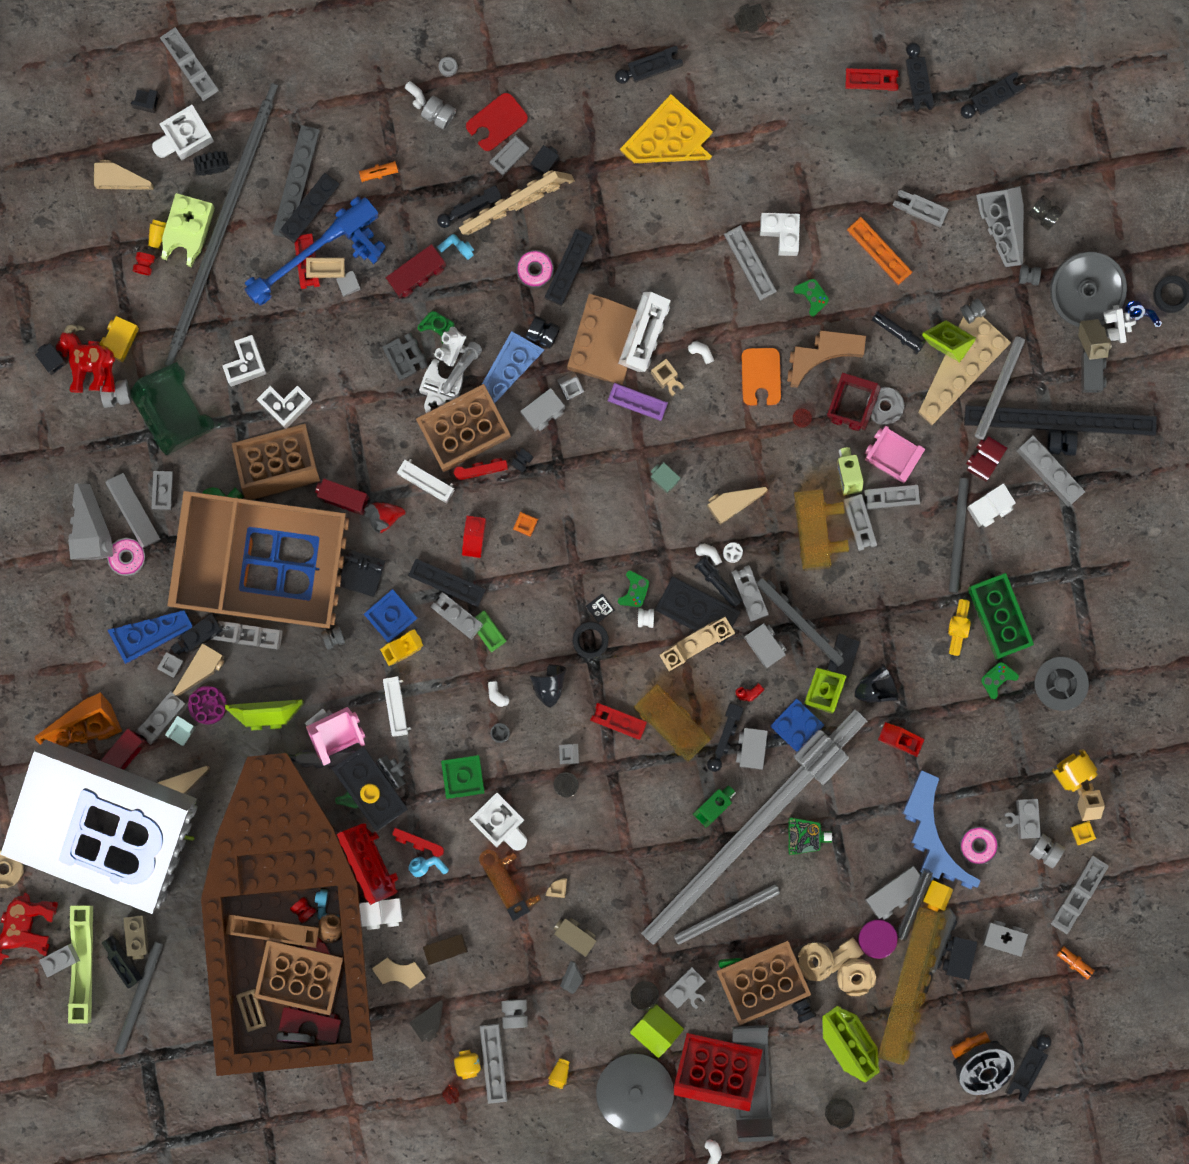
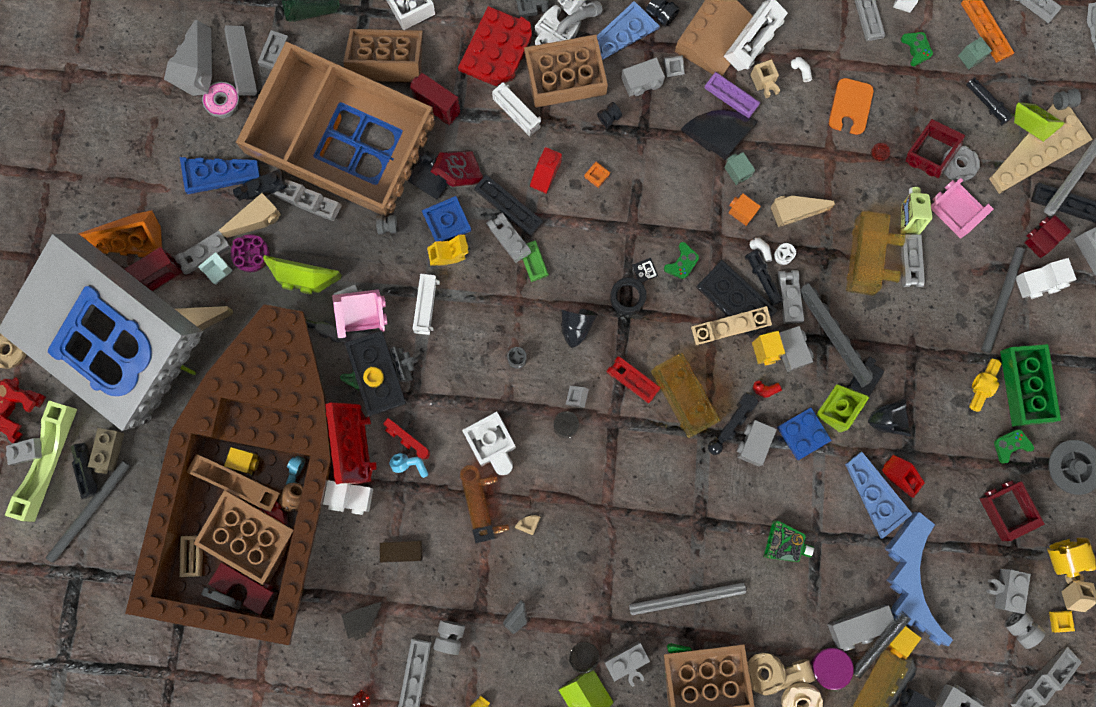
camera: 10 degrees right, 5 degrees down
light grey plate [157,652,184,678] -> none
red wheel [290,897,317,924] -> none
hat [365,502,405,534] -> none
tan tile [372,957,426,989] -> none
green plate [441,755,485,799] -> none
red plate [454,458,508,480] -> none
yellow head [454,1050,481,1079] -> none
white arm [488,681,509,707] -> none
dark tan brick [553,918,597,957] -> none
white wheel [638,608,654,628] -> none
light grey axle [641,710,867,945] -> none
green torso [693,785,736,828] -> none
medium nougat arch [787,330,866,388] -> none
light grey plate [864,485,920,510] -> none
tile [959,827,998,865] -> none
none -> yellow brick [224,447,259,475]
none -> dark red tile [430,150,483,187]
none -> red plate [458,6,532,86]
none -> black brick [681,110,758,160]
none -> orange brick [729,193,761,226]
none -> yellow brick [752,331,785,366]
none -> medium blue wing [845,452,912,538]
none -> sand green brick [958,37,992,70]
none -> dark red window [979,480,1045,541]

